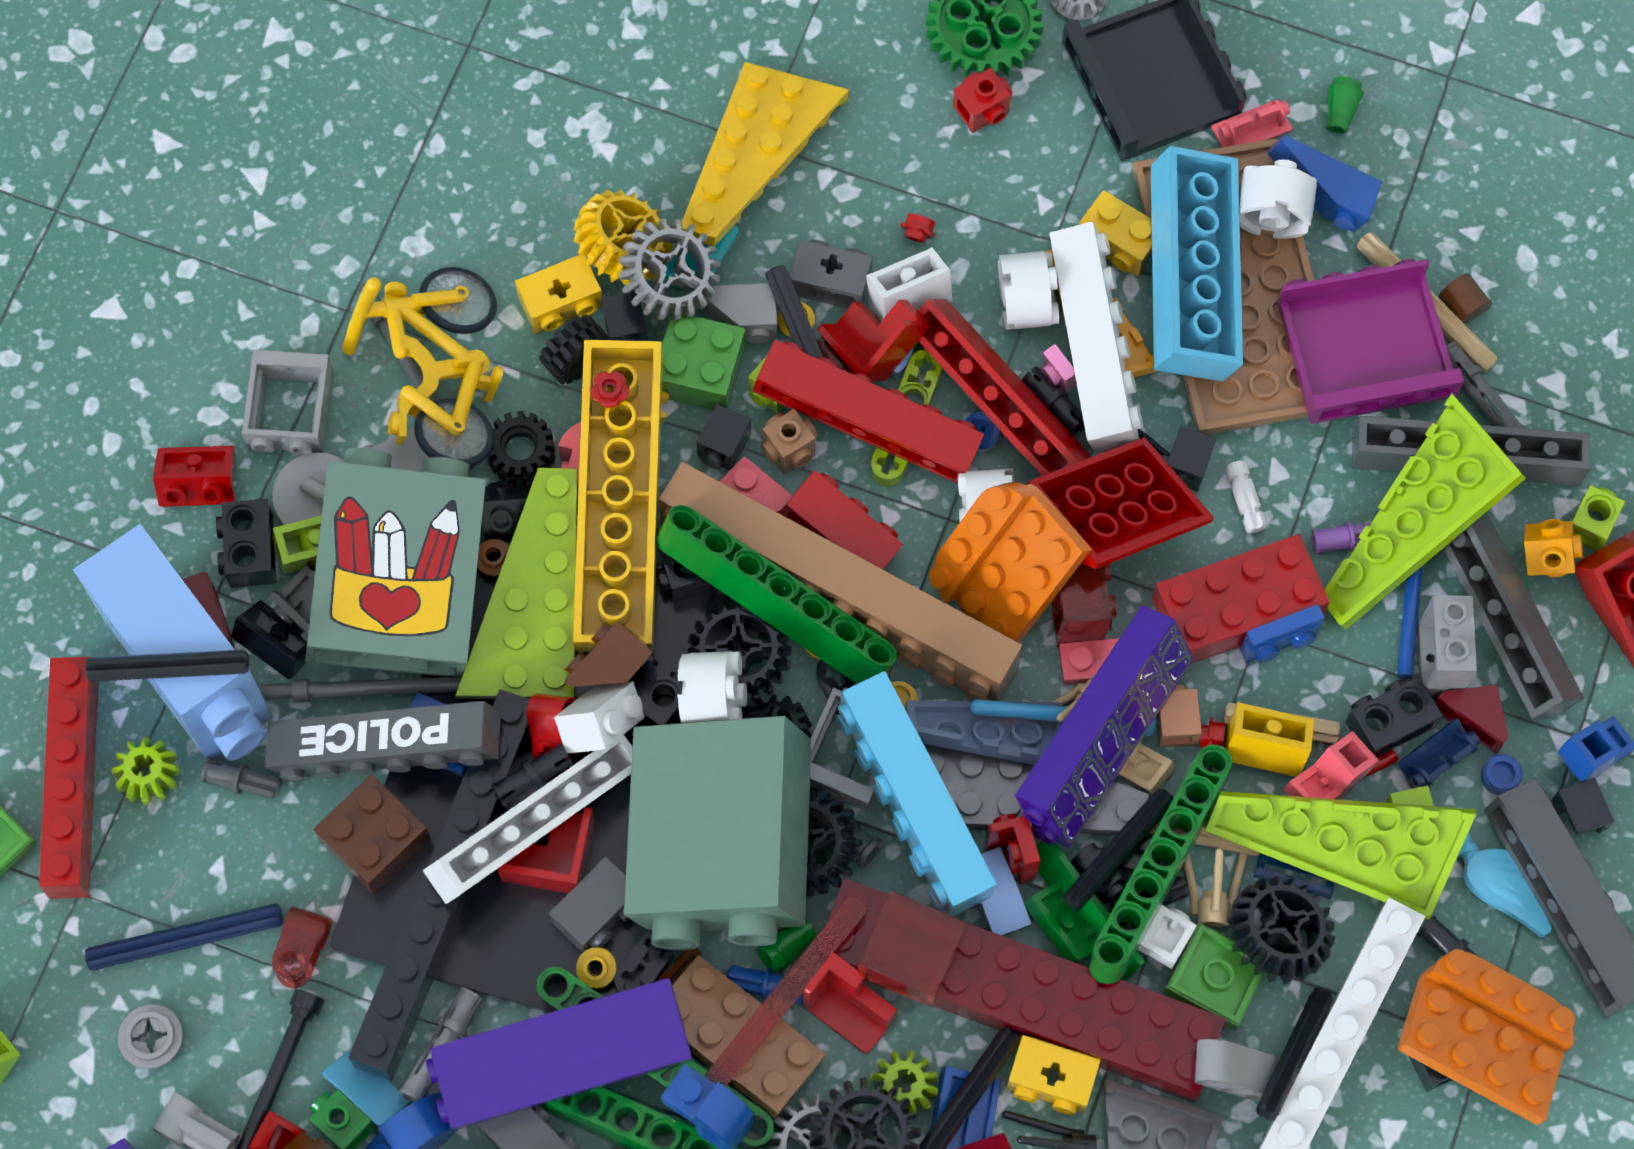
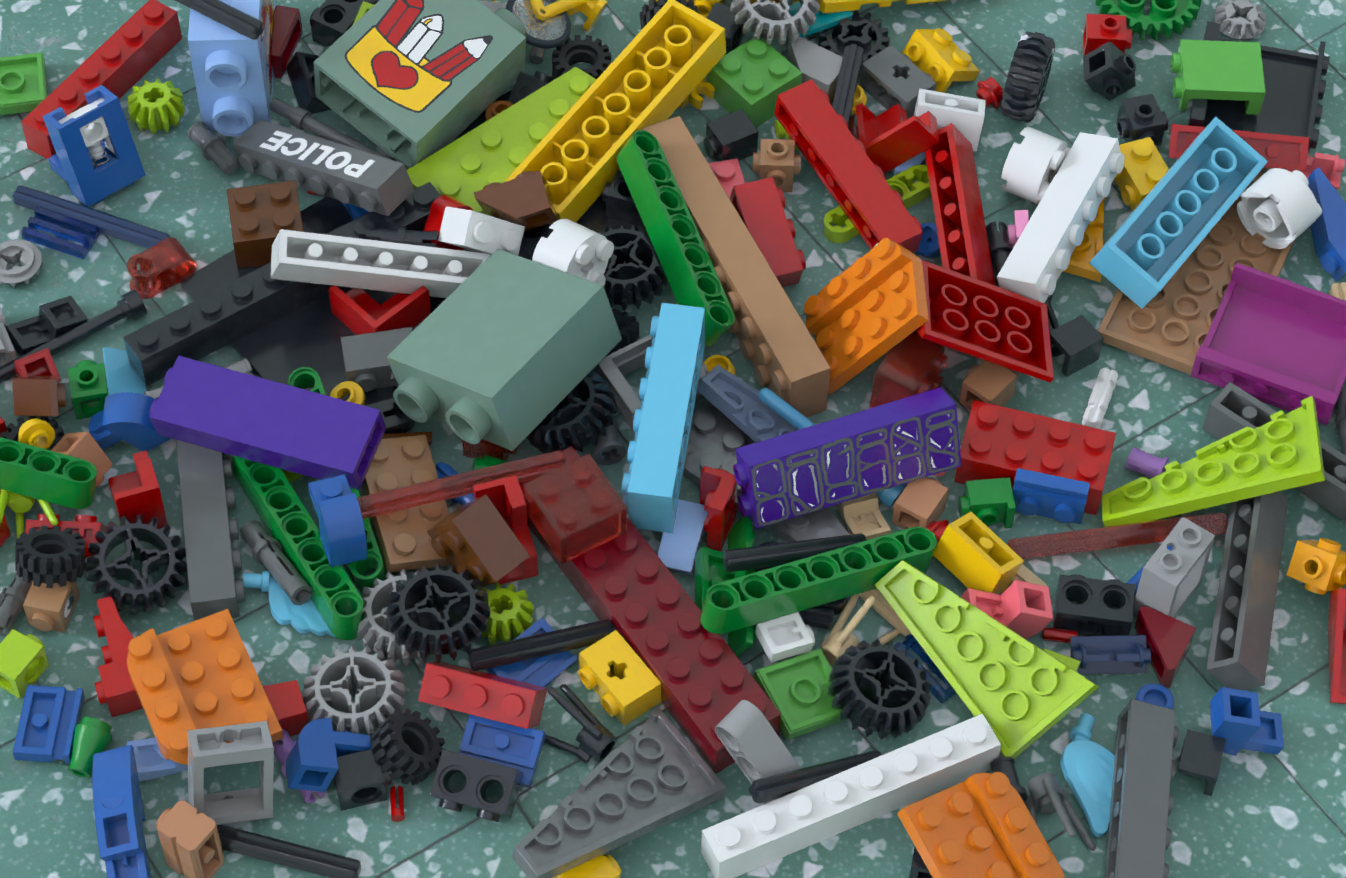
camera: 35 degrees right, 15 degrees down
red plate [591,371,629,408] -> none
none -> black slope [6,296,88,356]
none -> clear blue tile [21,207,100,259]
none -> blue brick [42,85,146,207]
none -> reddish brown brick [427,495,529,587]
none -> black gear [818,10,890,70]
none -> yellow bracket [901,28,980,93]
none -> green brick [958,477,1016,529]
none -> medium nougat brick [959,360,1018,410]
none -> black gear [1001,31,1055,122]
none -> clear red axle [1008,512,1228,559]
none -> dark grey plant [1025,773,1096,851]
none -> black brick [1083,41,1136,101]
none -> black brick [1116,94,1168,147]
none -> red fence [1168,124,1310,172]
none -> bright green panel [1170,39,1266,115]

